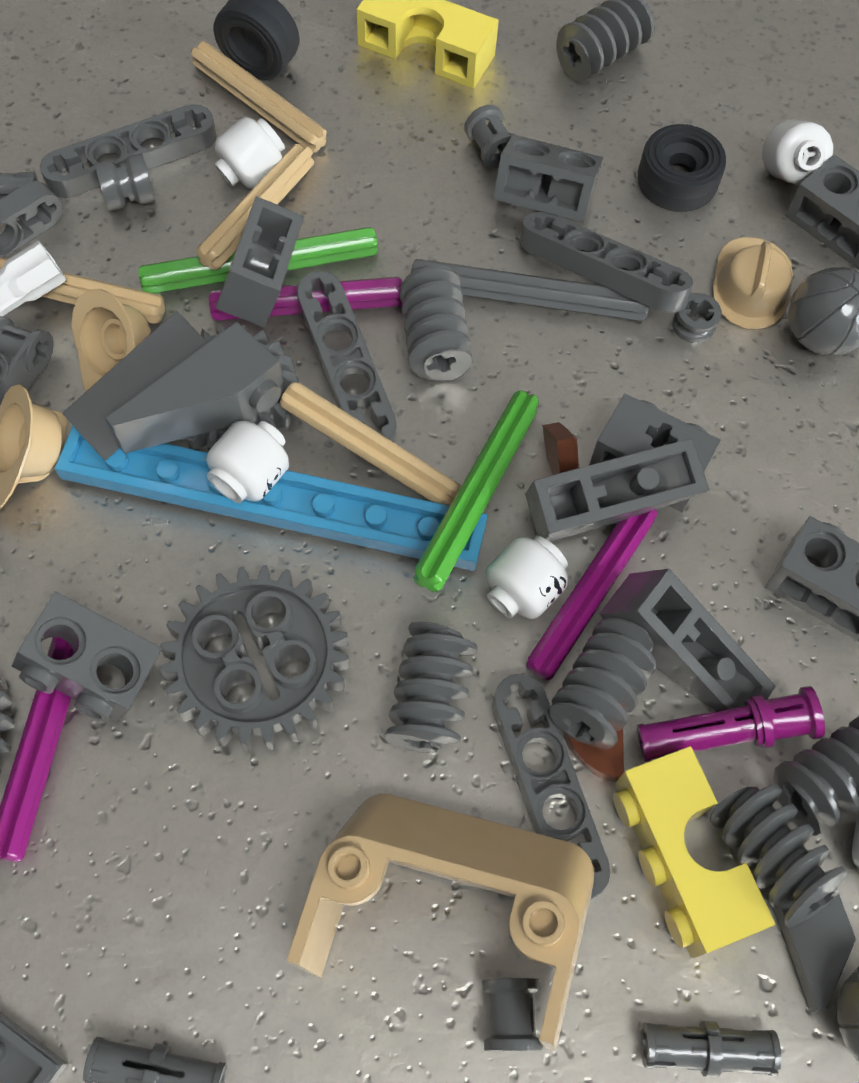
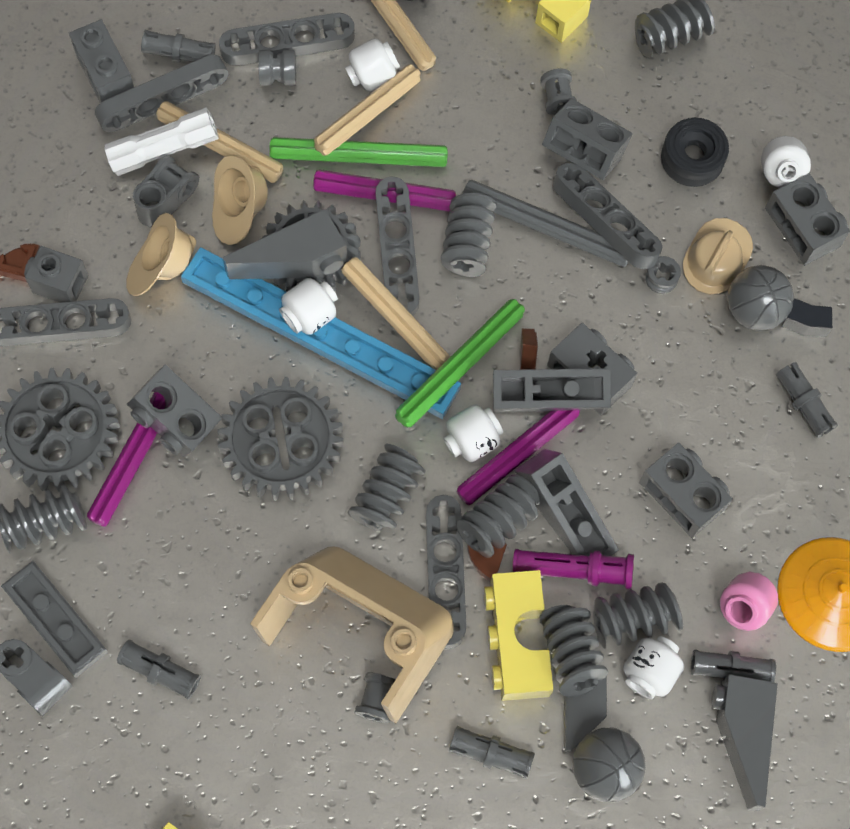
camera: 15 degrees right, 5 degrees up
dark grey sticker [62,311,208,461] -> none
dark grey brick [216,196,304,327] -> none

